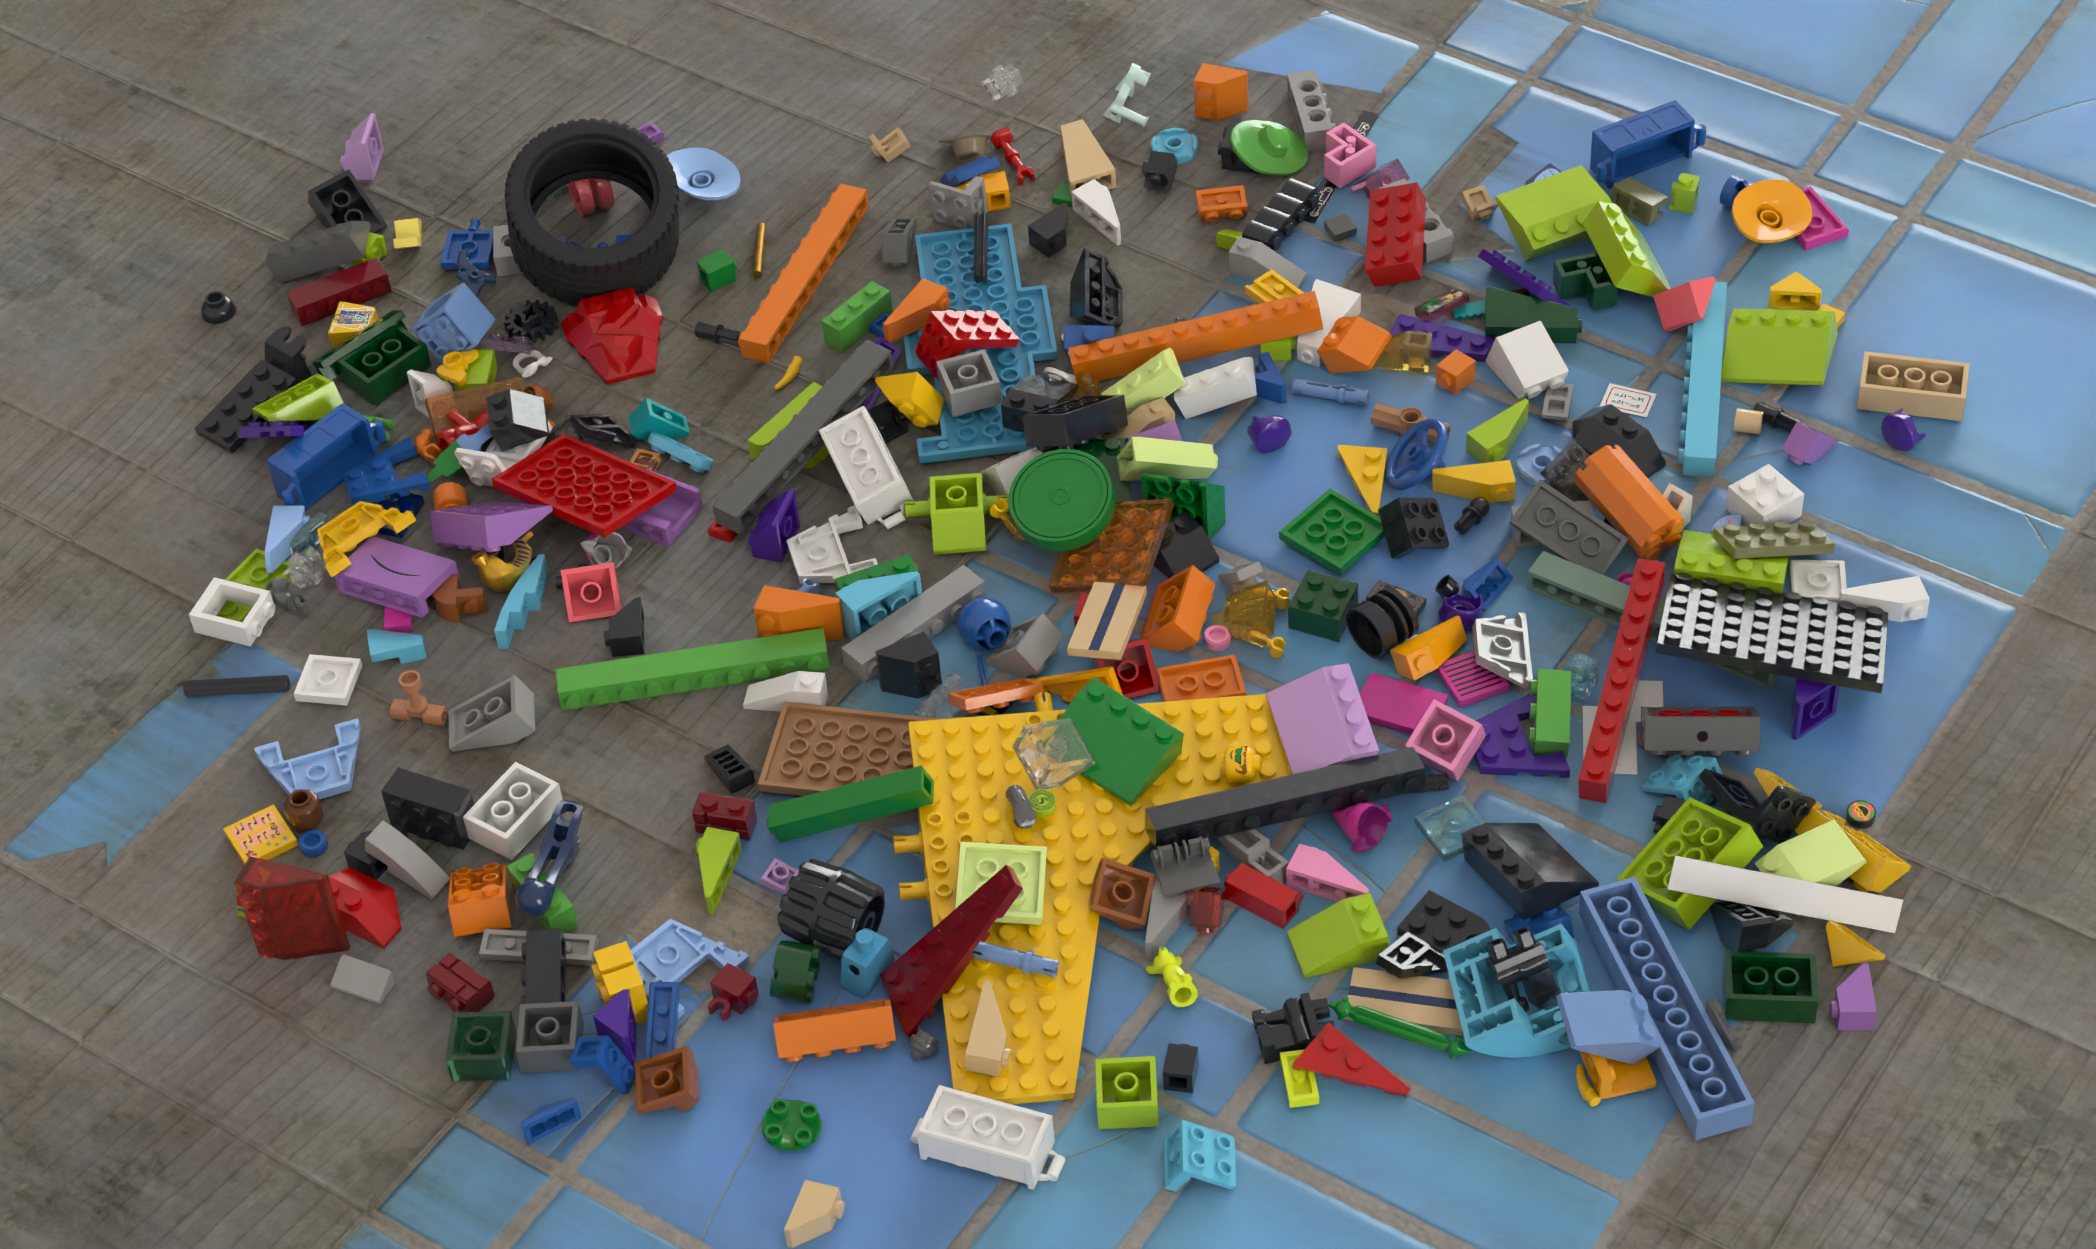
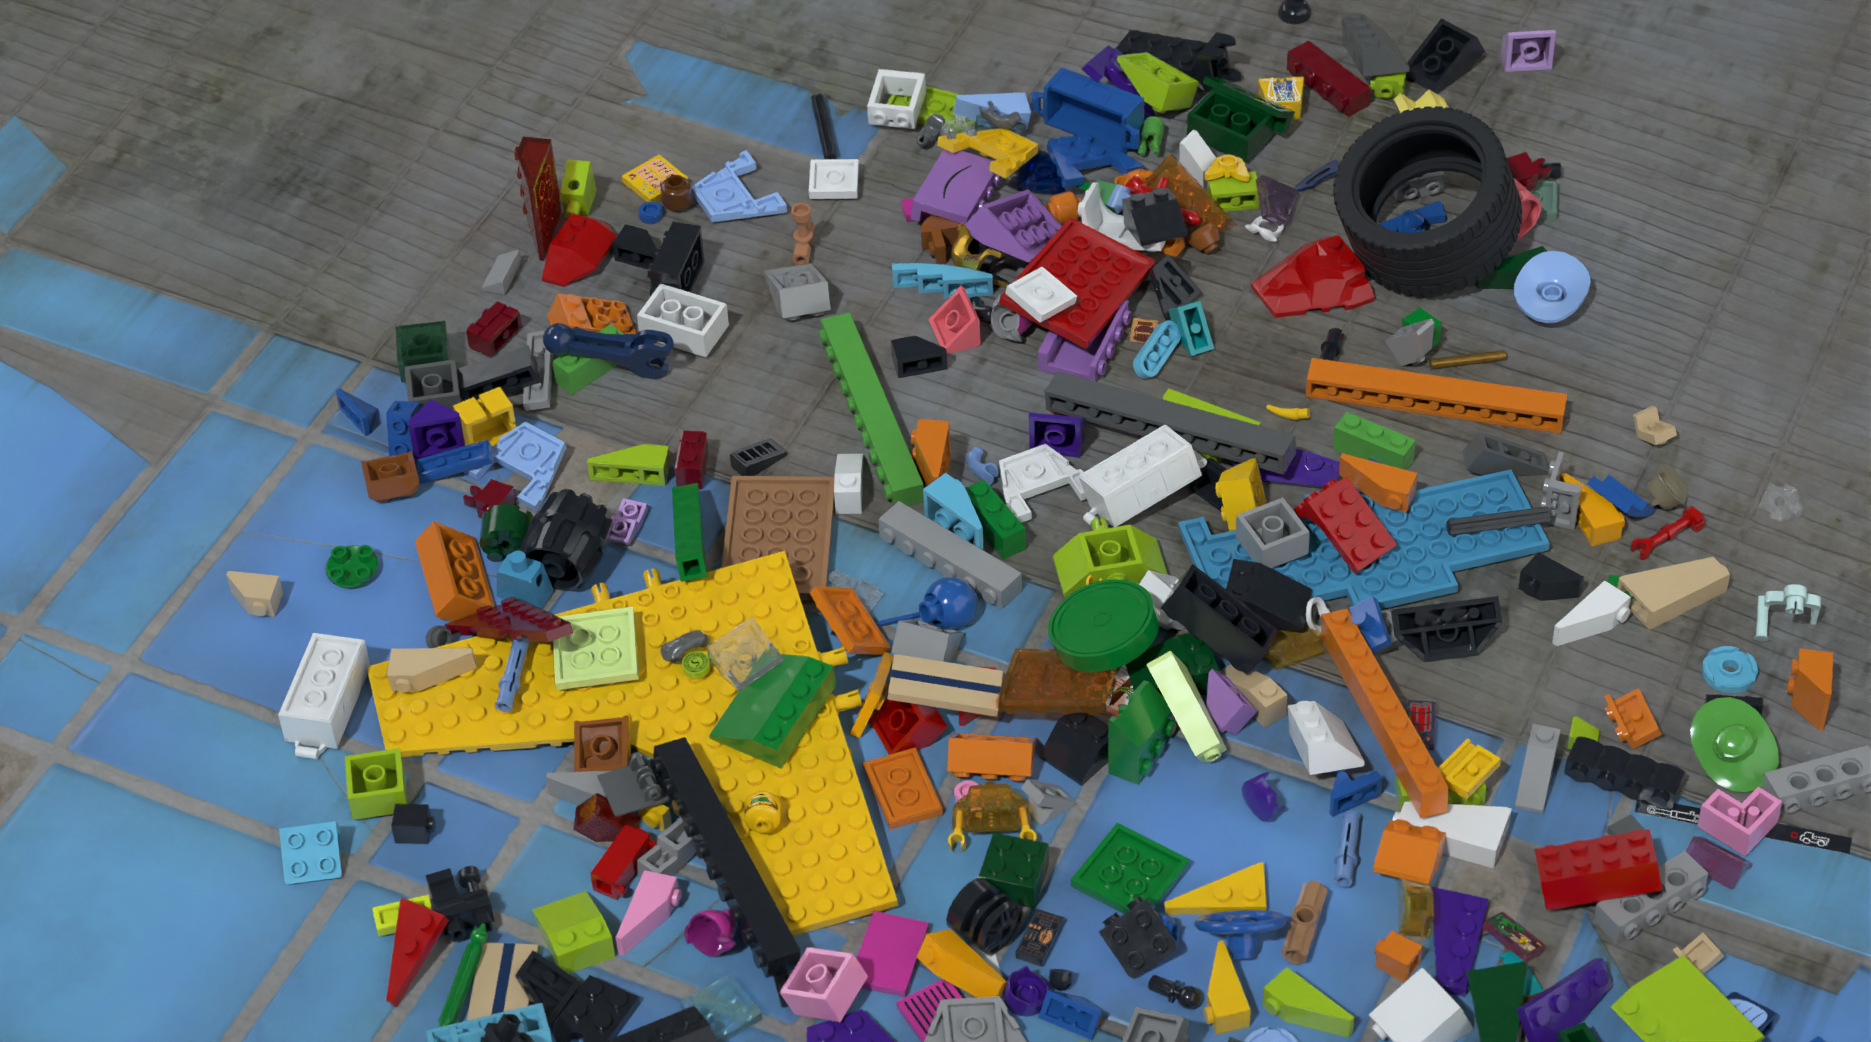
camera: 80 degrees right, 0 degrees up
light grey slope [365,820,450,901] -> none
medium azure slope [367,629,427,664] -> none
medium blue brick [411,282,496,364] -> none
black gear [504,299,558,344] -> none
medium lavender tile [637,122,665,143] -> none
black slope [875,631,943,699] -> none
yellowish green slope [1101,348,1185,416] -> none
black brick [1141,151,1178,191] -> none
neon yellow animal [1146,947,1198,1007] -> none
lavender slope [1266,663,1379,775] -> none
none -> dark grey piece [979,101,1021,129]
none -> white plate [1005,267,1077,323]
none -> light grey slope [1385,318,1434,366]

